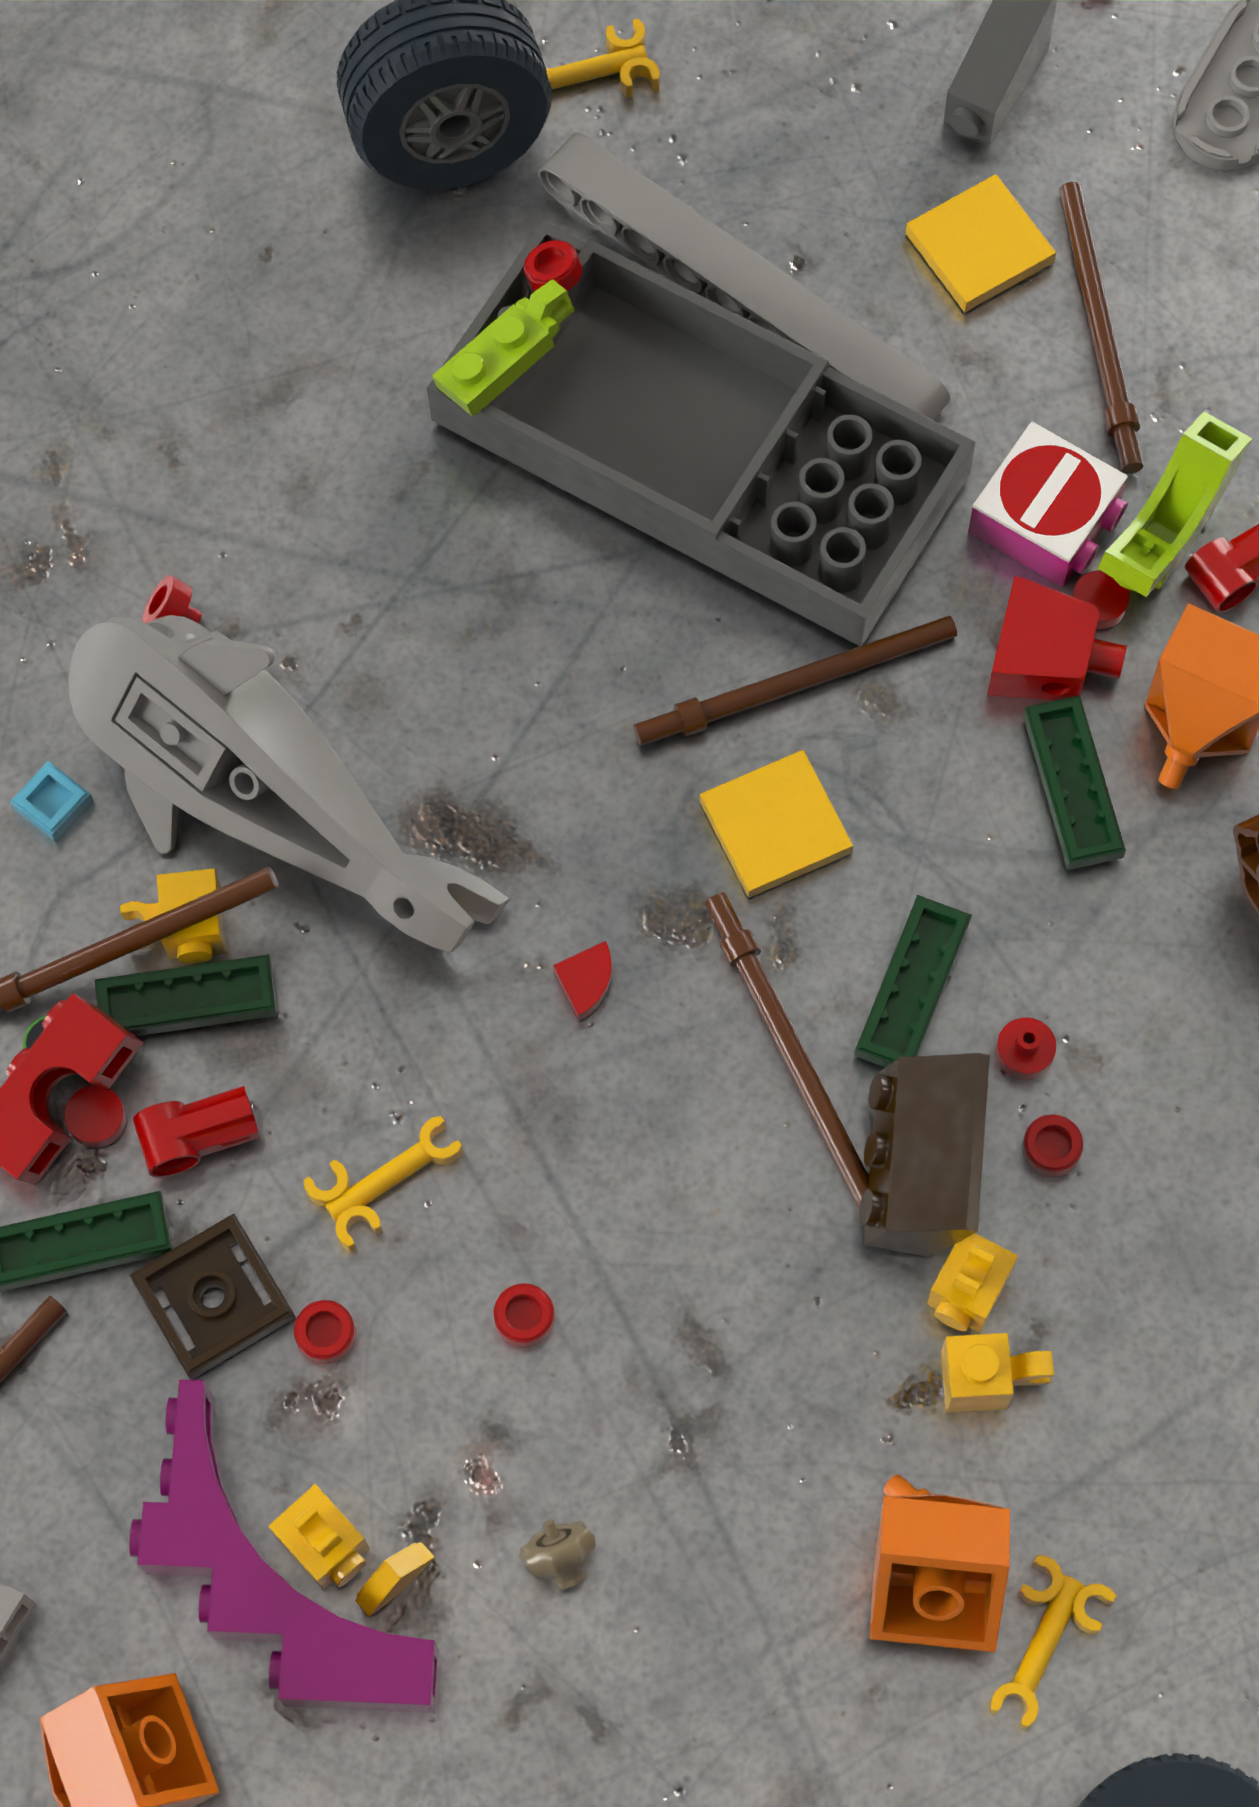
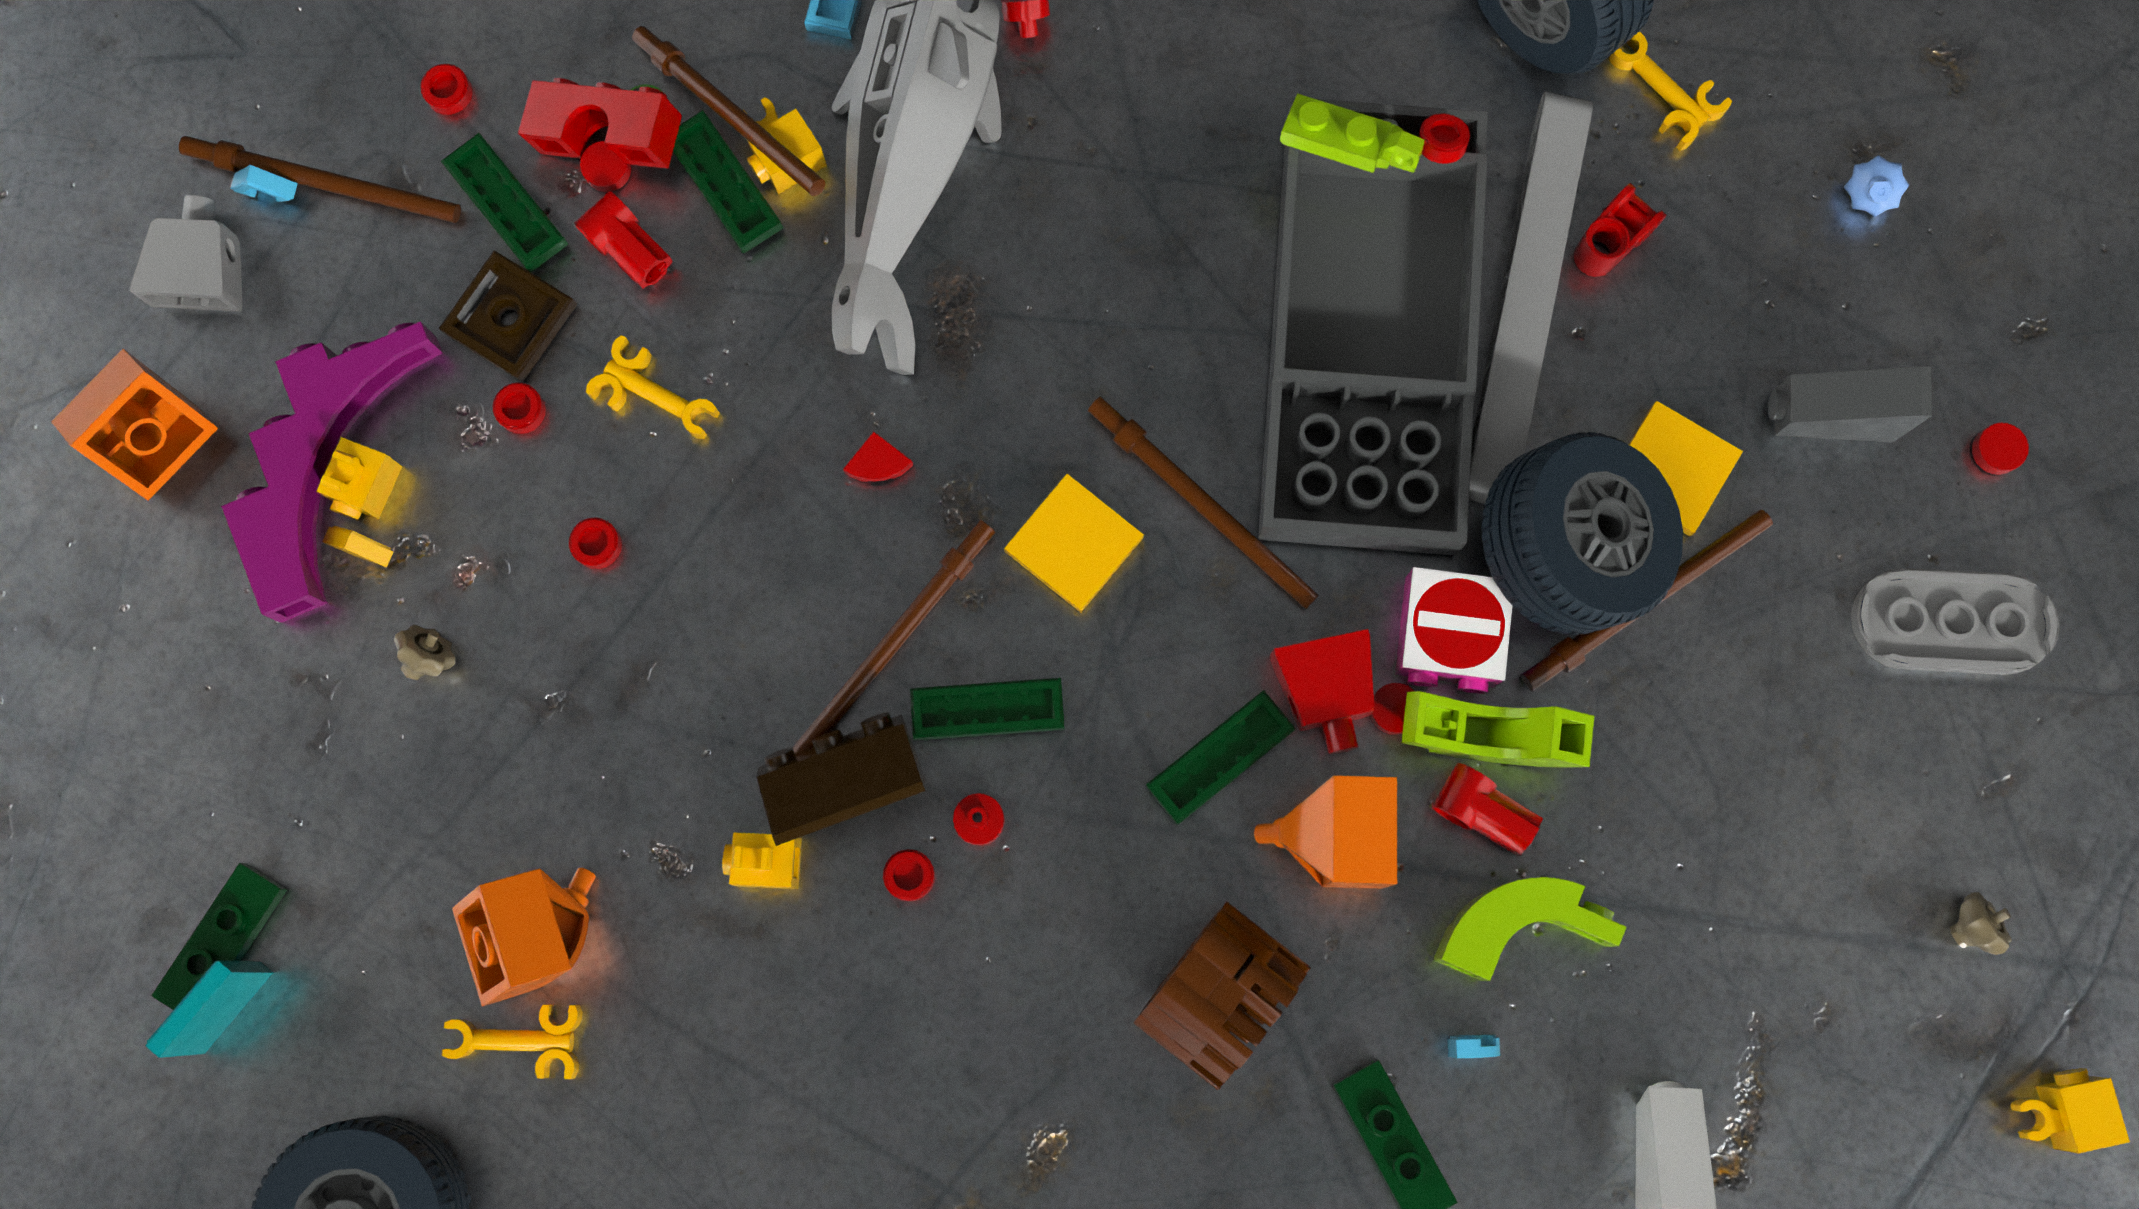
camera: 65 degrees right, 10 degrees up
yellow brick [941,1333,1054,1413] -> none
none -> black wheel [1482,432,1683,635]
none -> red piece [1573,183,1667,277]

